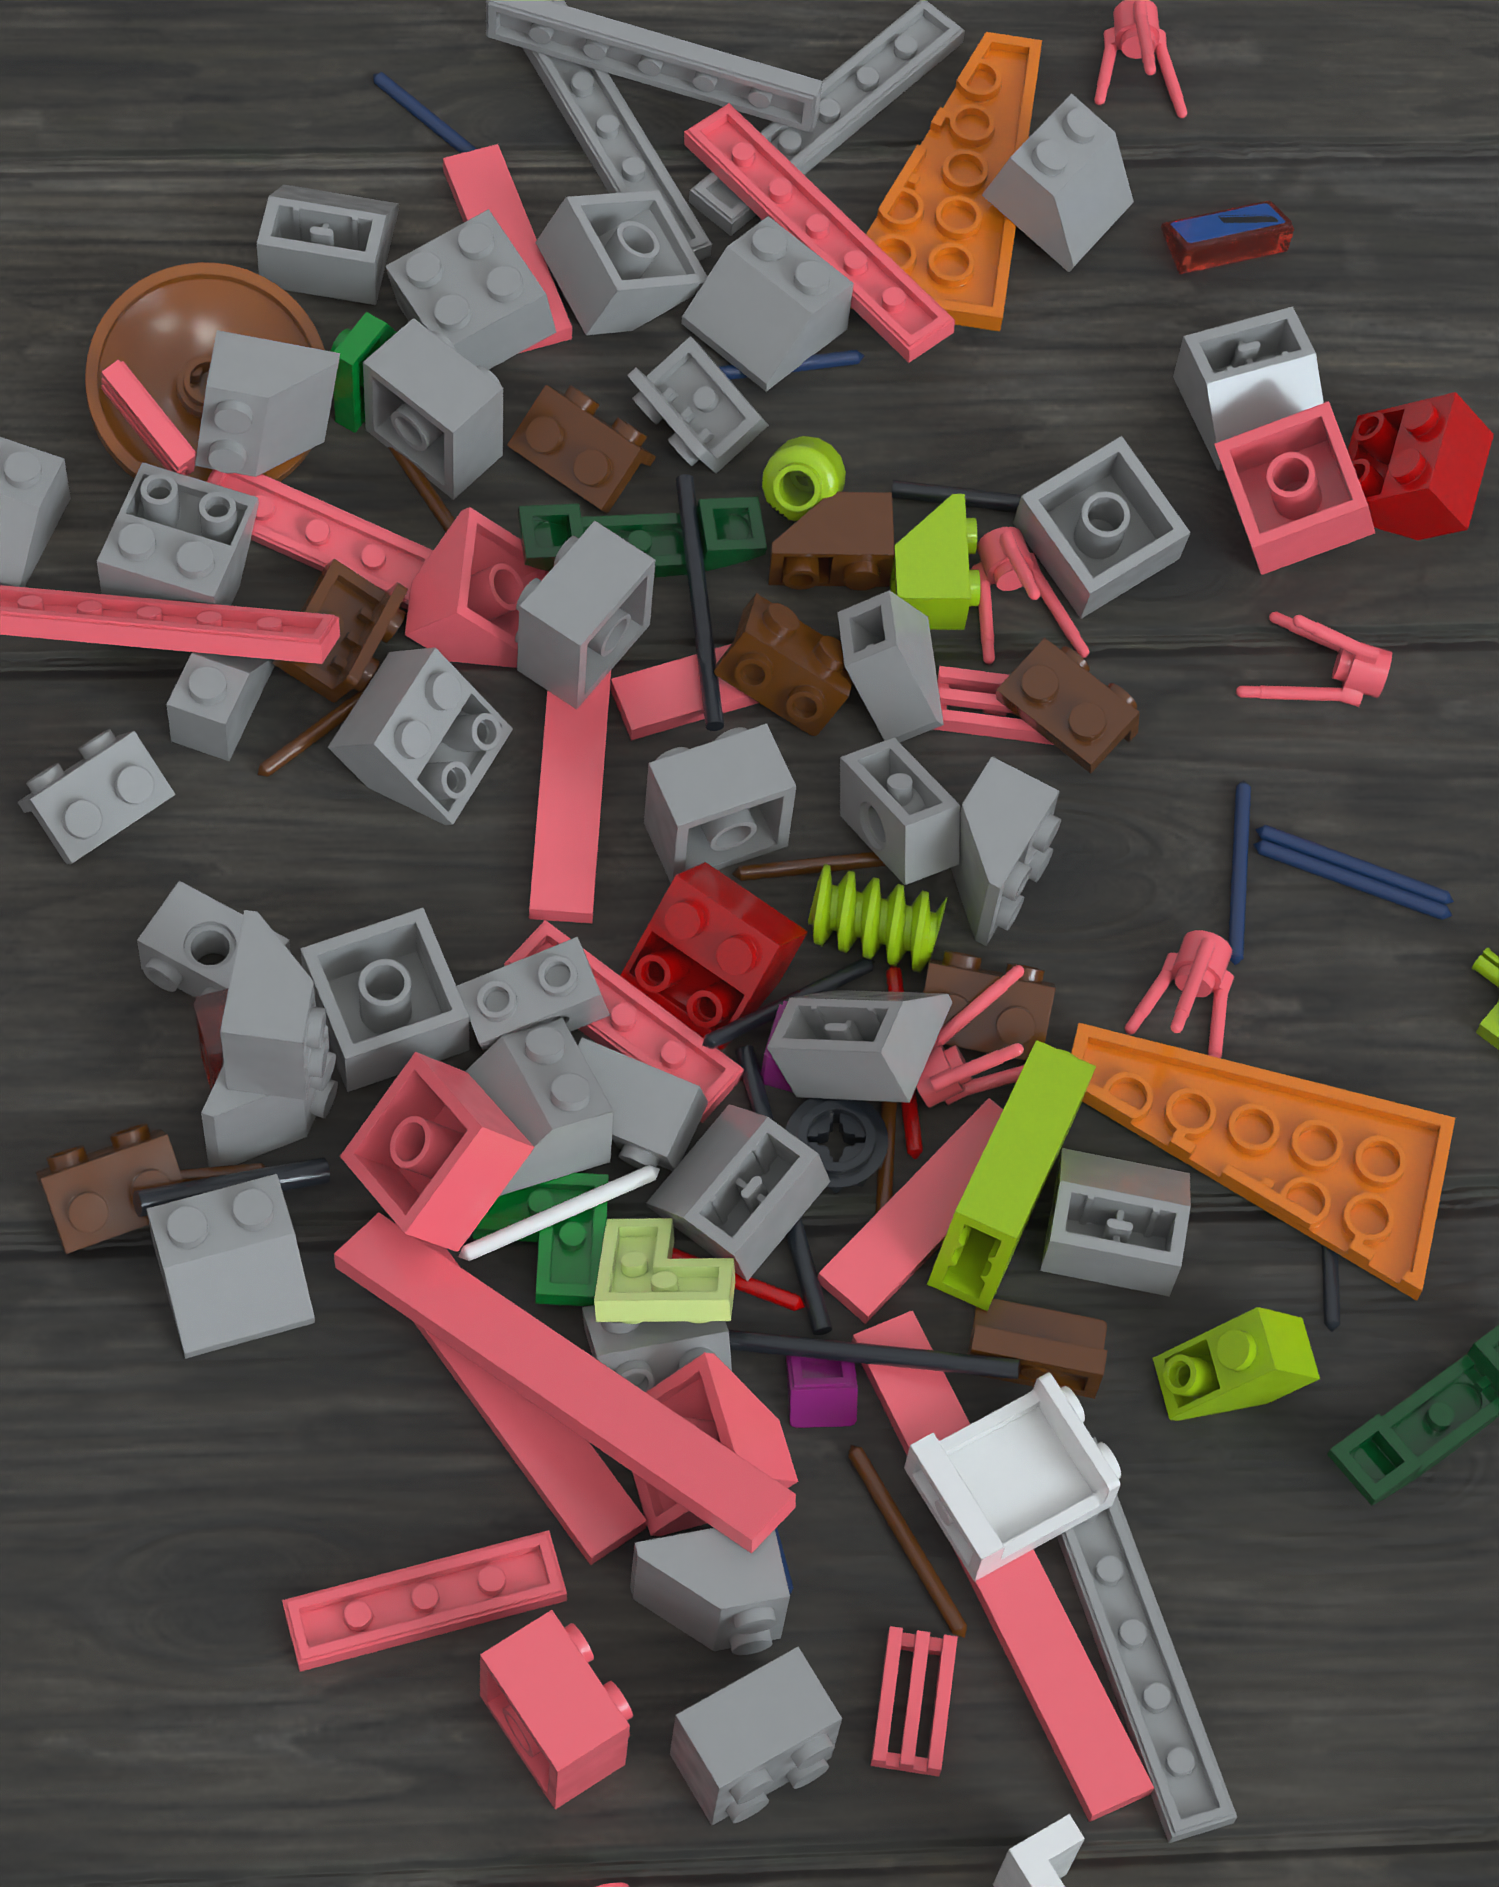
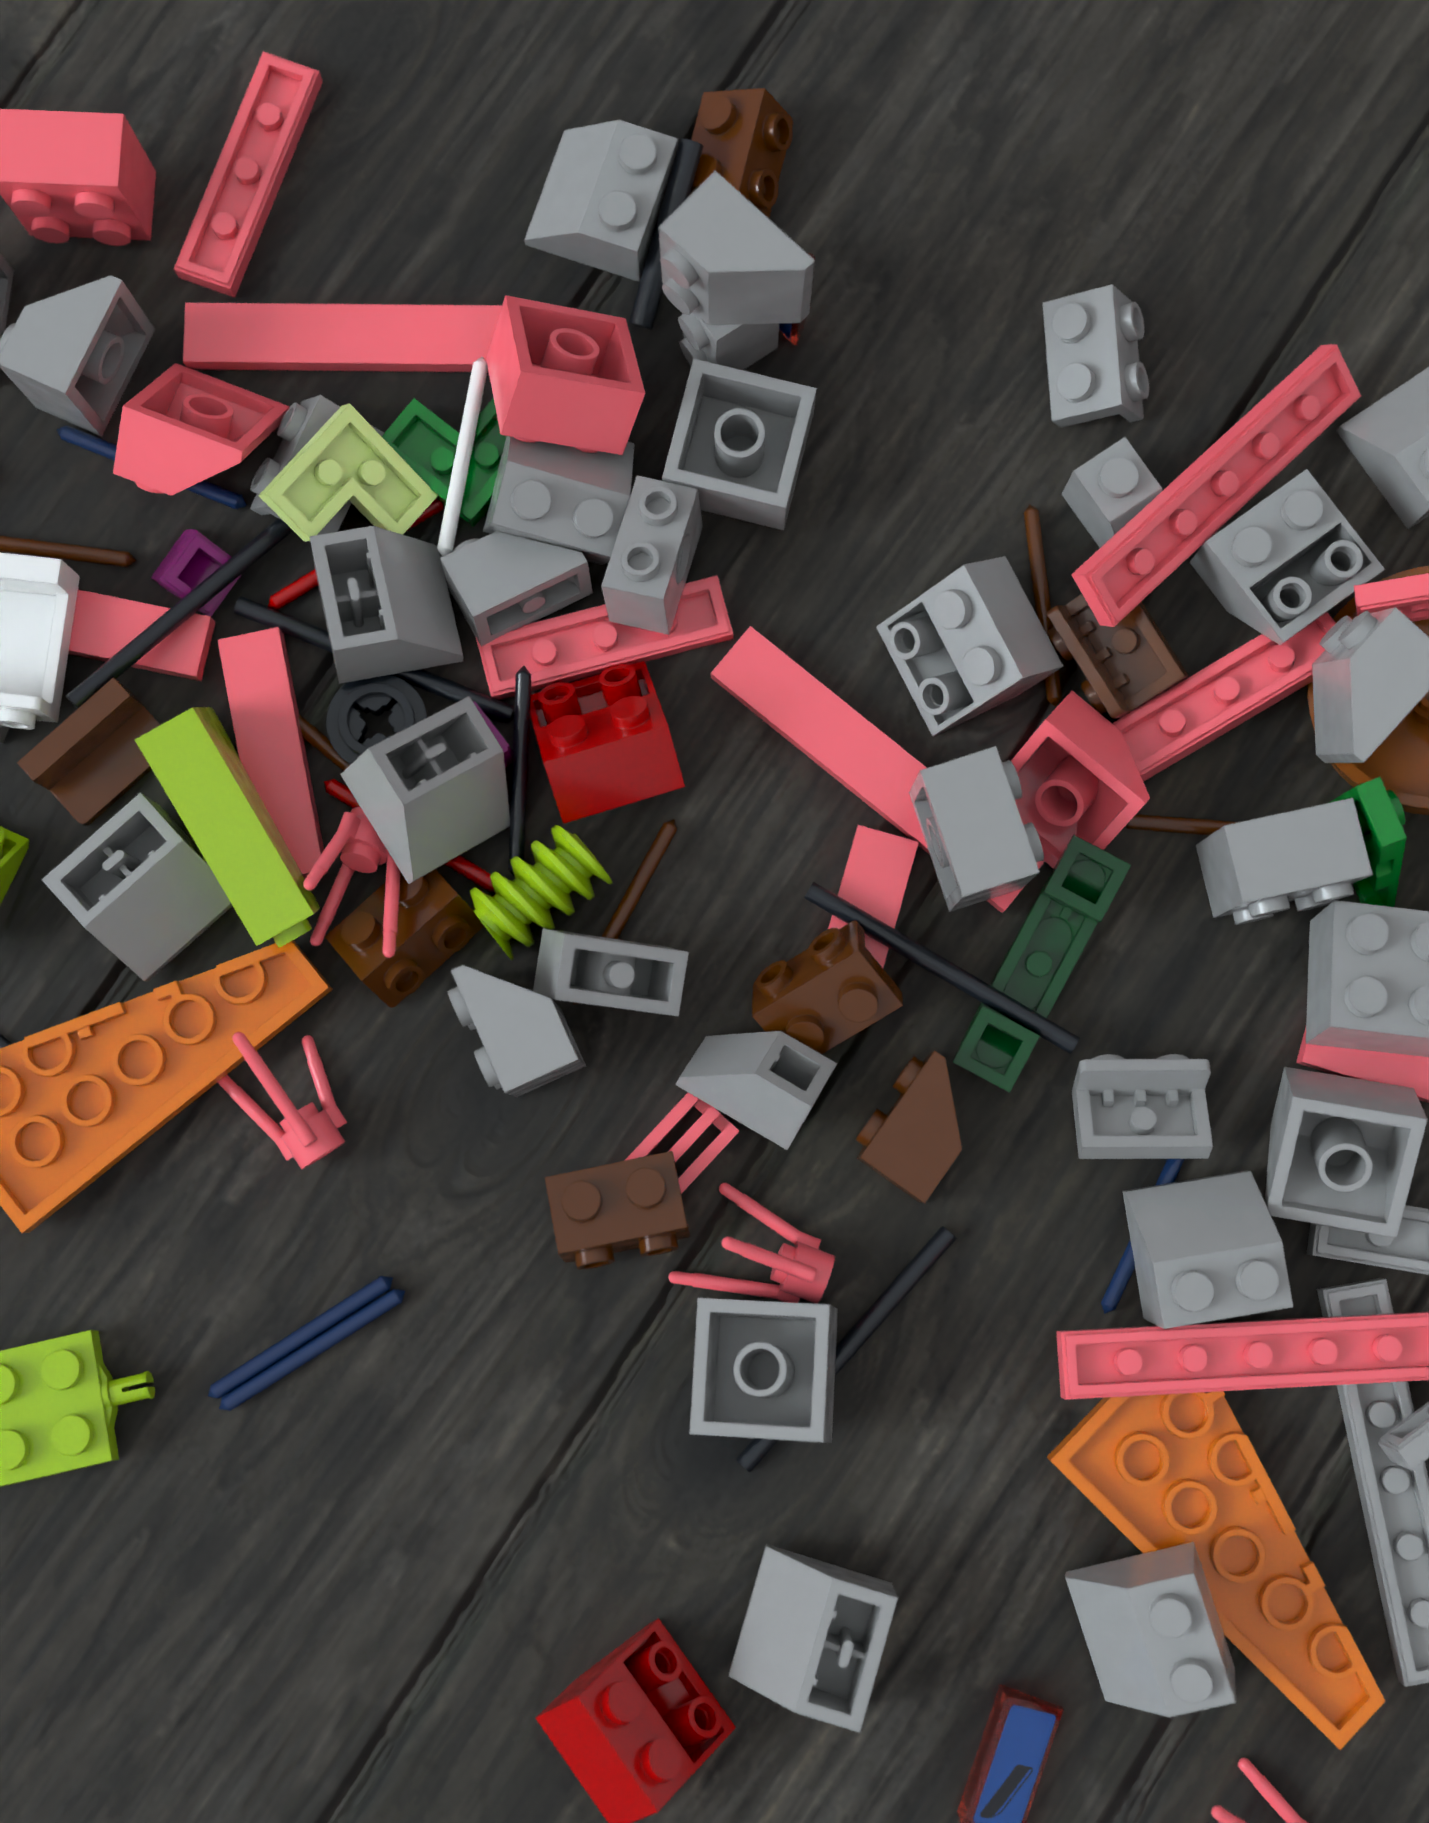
camera: 135 degrees right, 20 degrees up
light grey brick [137,881,290,1020] -> none
coral tile [334,1213,796,1554] -> none
reddish brown bracket [507,385,656,513] -> none
light grey brick [644,723,796,883] -> none
lime head [762,436,846,521] -> none
lime slope [890,494,980,630] -> none
coral brick [1214,401,1375,575] -> none
dark blue axle [1228,780,1251,965] -> none
coral plant [1236,612,1393,707] -> none

